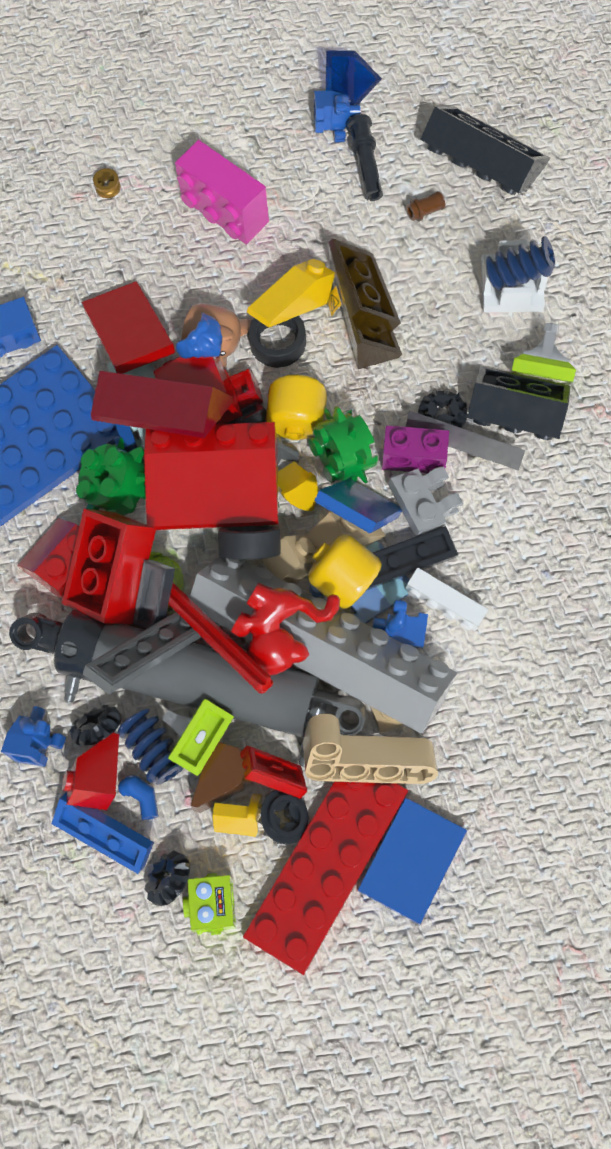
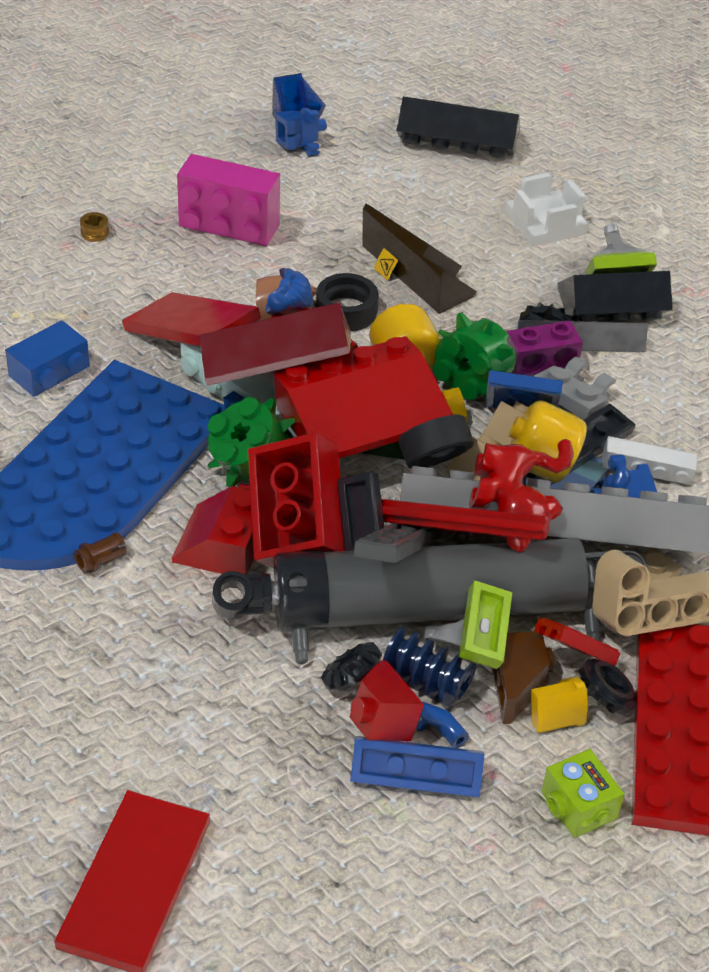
camera: 30 degrees left, 25 degrees down
blue piece [1,706,66,767] -> none
black gear [144,850,190,906] -> none
yellow slope [247,259,335,328] -> none
black pin [346,114,383,201] -> none
reddish brown pin [406,191,446,222] -> none
dark blue piece [486,236,555,291] -> none

